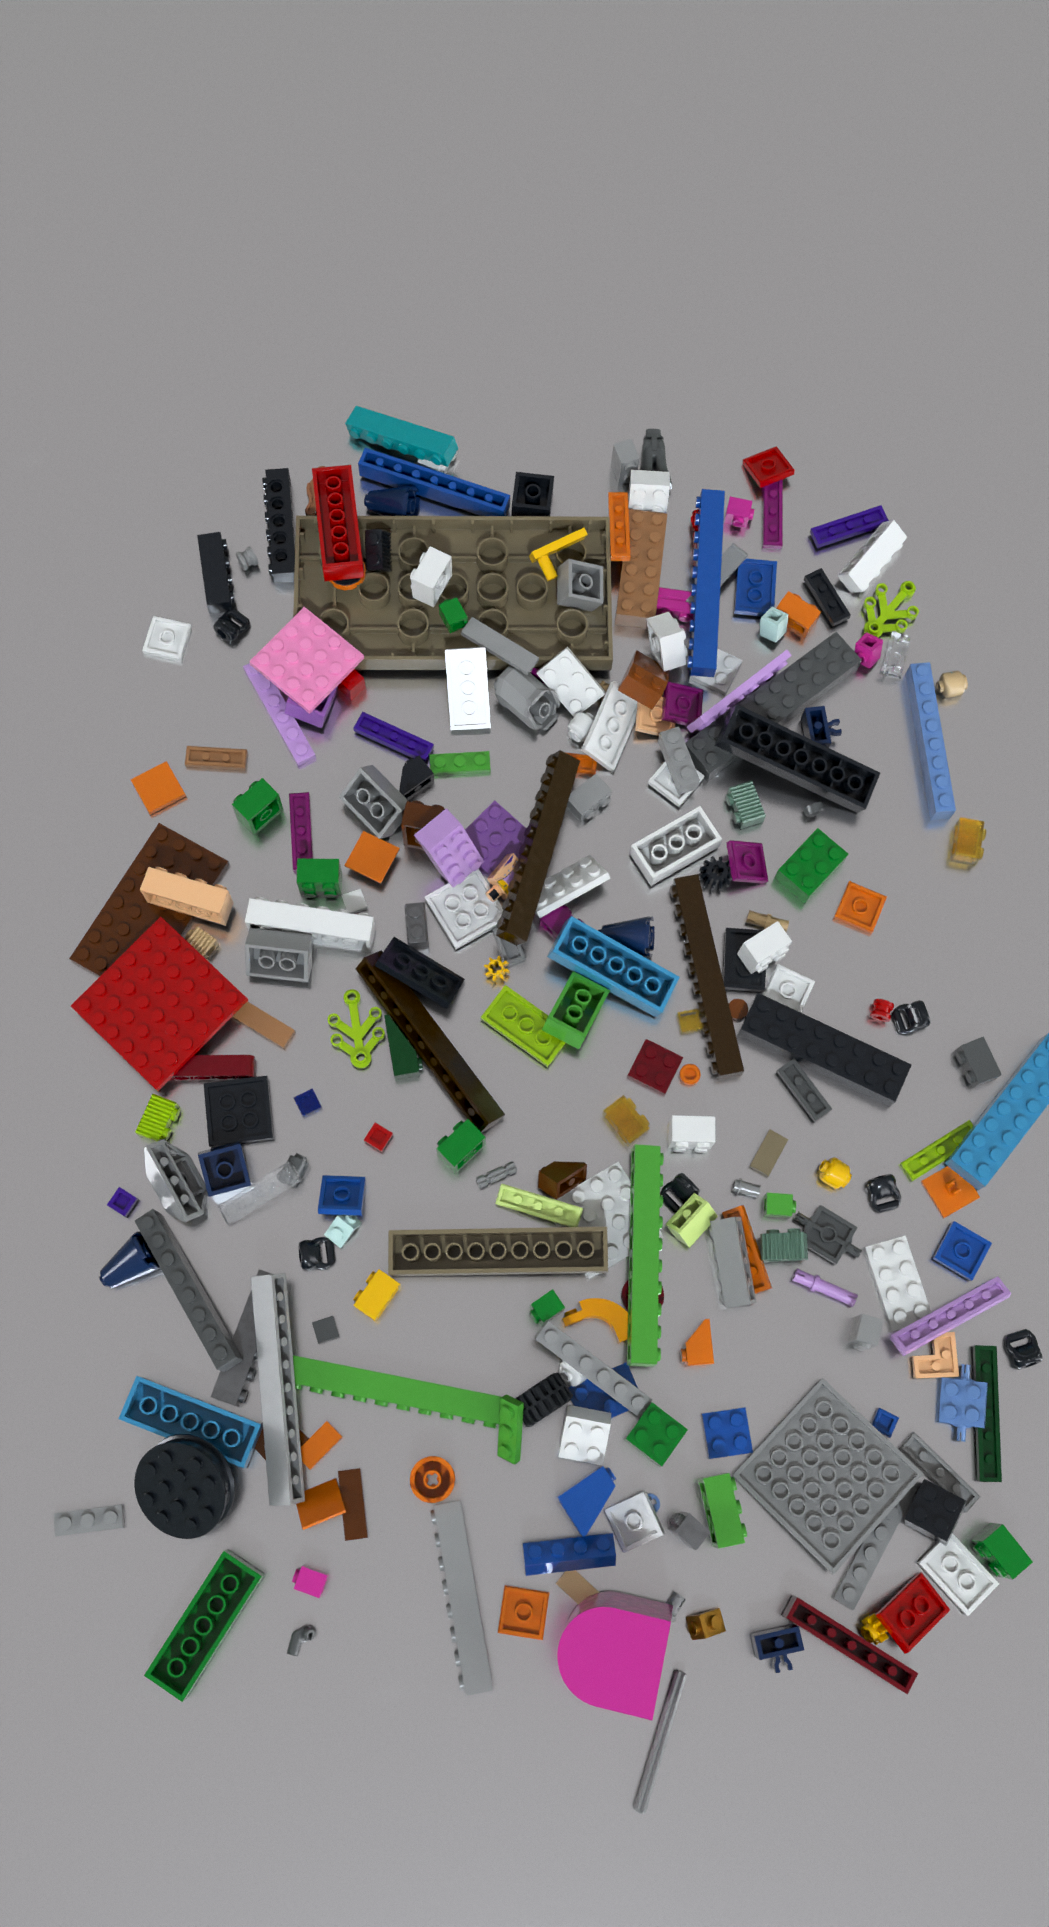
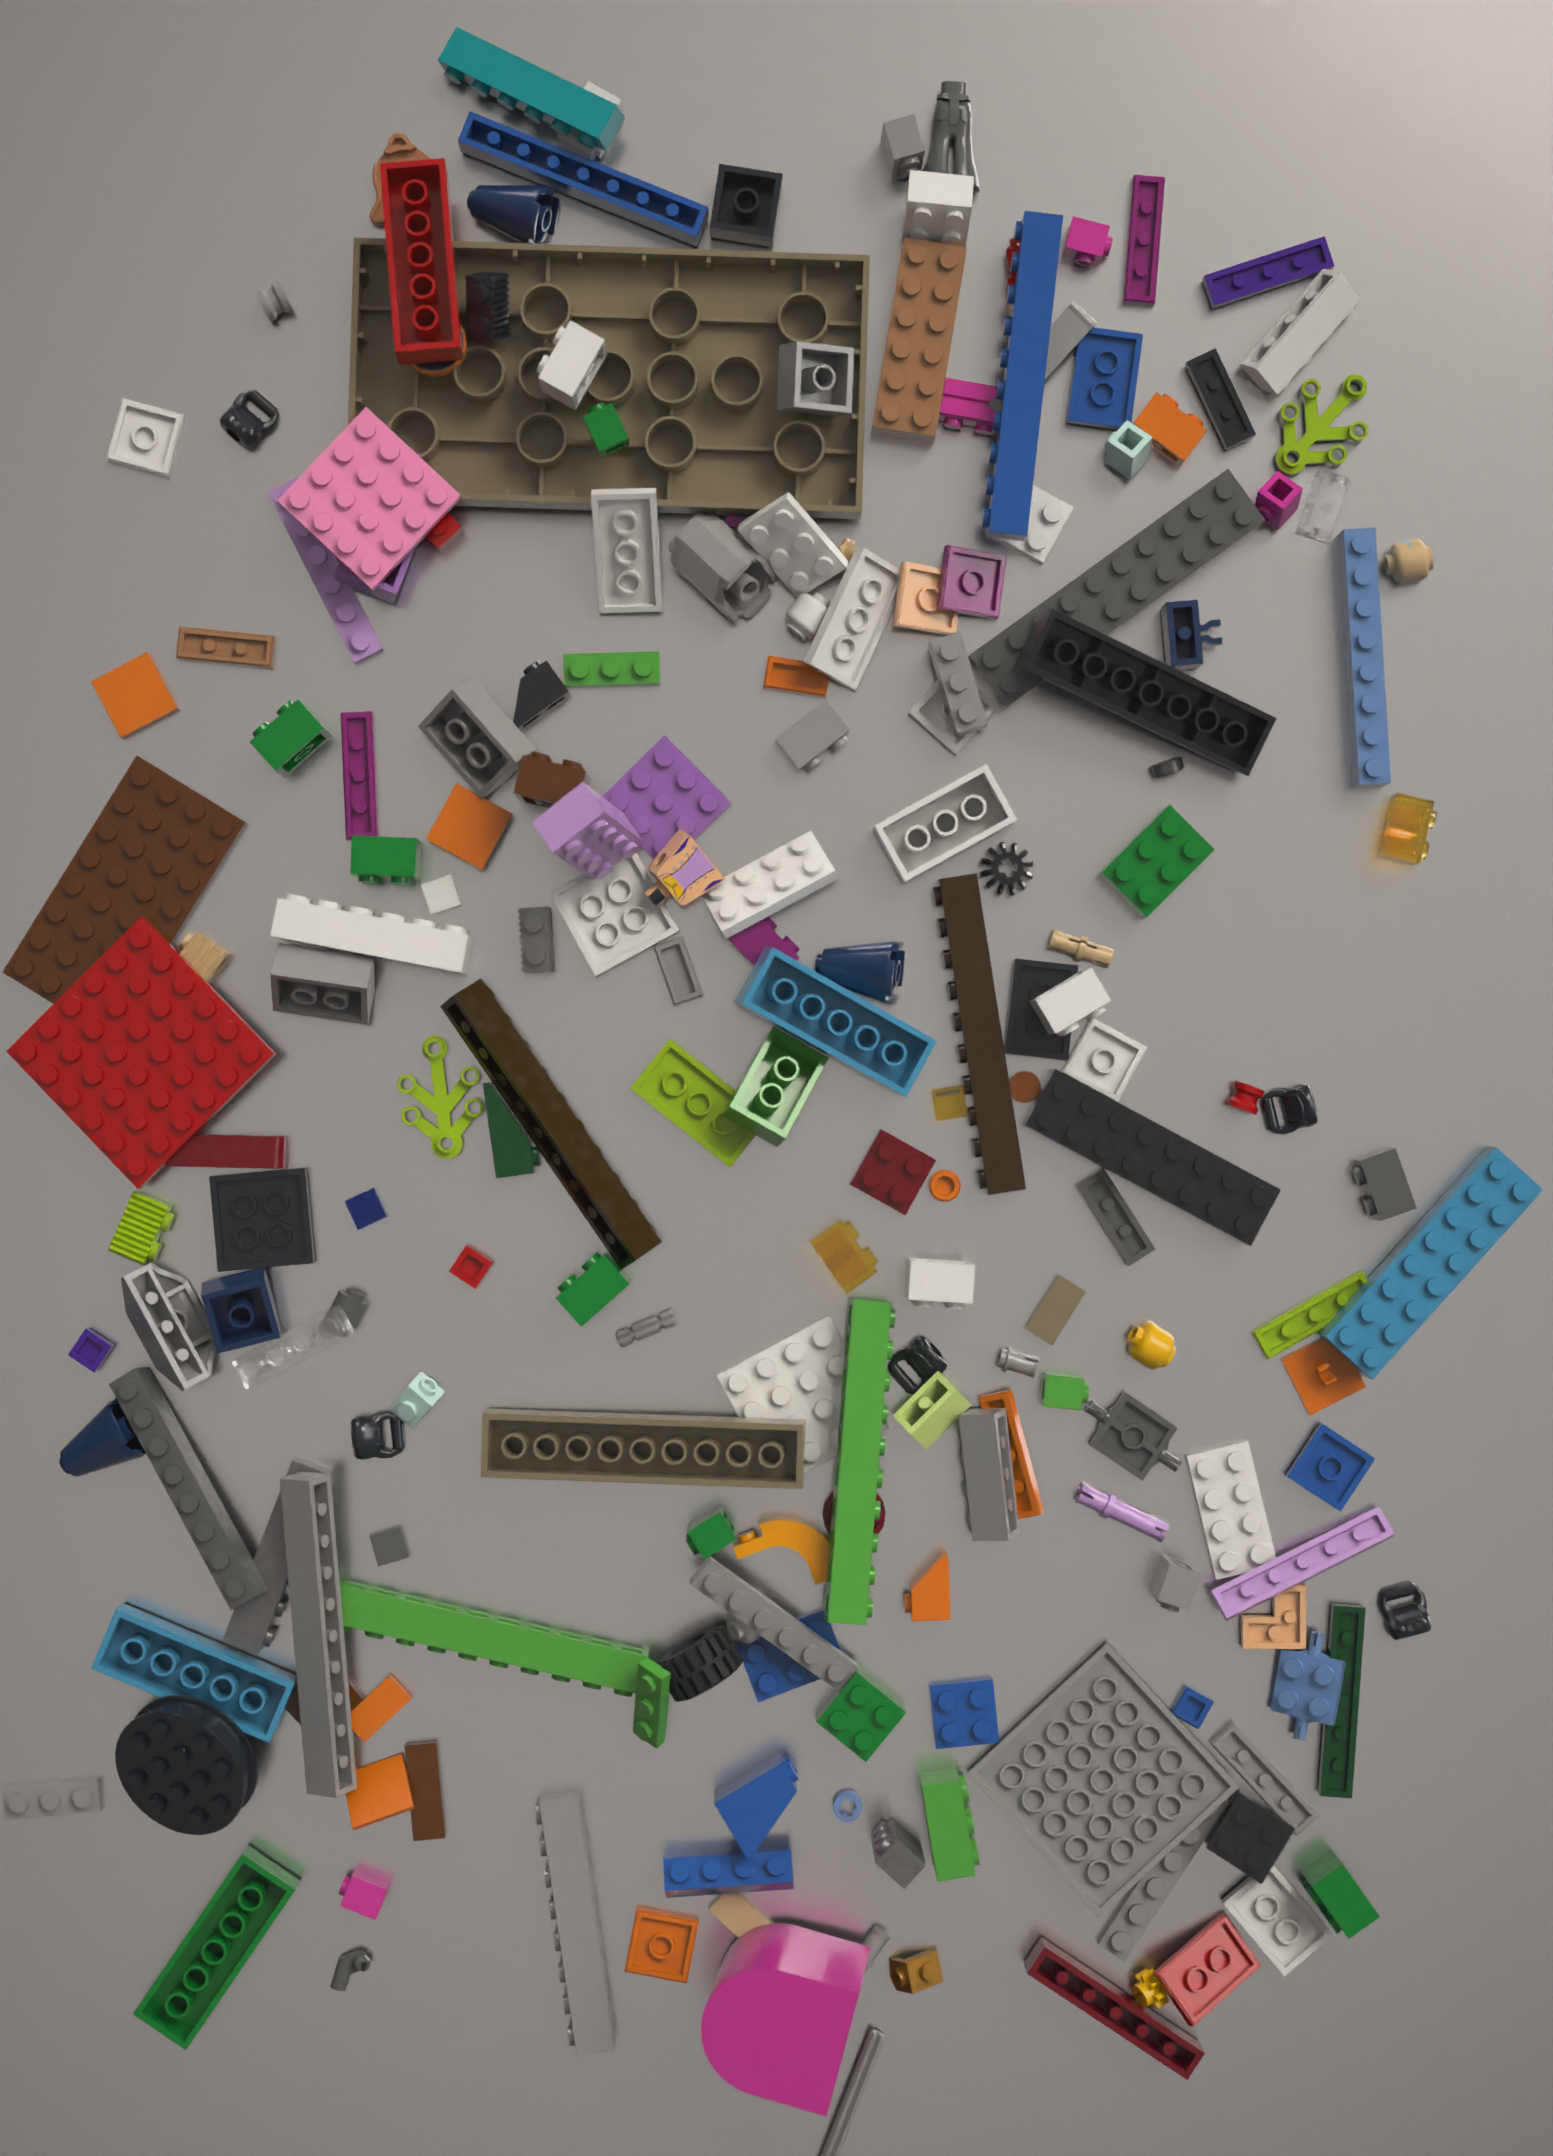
camera: 15 degrees right, 15 degrees up
light nougat brick [140,867,234,926] -> none
black brick [197,532,235,614] -> none
medium nougat tile [232,1001,295,1049] -> none
black brick [262,468,295,583] -> none
blue plate [318,1175,366,1216] -> none
dark purple plate [353,711,434,763] -> none
yellow brick [353,1269,401,1322] -> none
black plate [375,937,465,1009] -> none
orange brick [410,1456,455,1503] -> none
light grey tile [461,617,539,676] -> none
yellow gear [484,956,510,983] -> none
yellowish green tile [495,1183,583,1227] -> none
dark brown brick [496,750,580,946] -> none
yellow piece [529,527,588,581] -> none
reddish brown slope [538,1161,587,1200] -> none
white brick [559,1405,611,1466] -> none
white plate [605,1491,665,1553] -> none
orange plate [608,492,631,561] -> none
dark orange slope [618,650,670,710] -> none
white brick [646,612,688,671] -> none
lavender plate [687,650,792,733] -> none
sand green brick [726,780,766,829] -> none
magenta tile [726,840,769,884] -> none
red tile [743,446,795,488] -> none
dark blue brick [750,1624,804,1673] -> none
sand green brick [760,1228,808,1262] -> none
orange tile [834,881,887,934] -> none
black piece [867,1174,901,1213] -> none

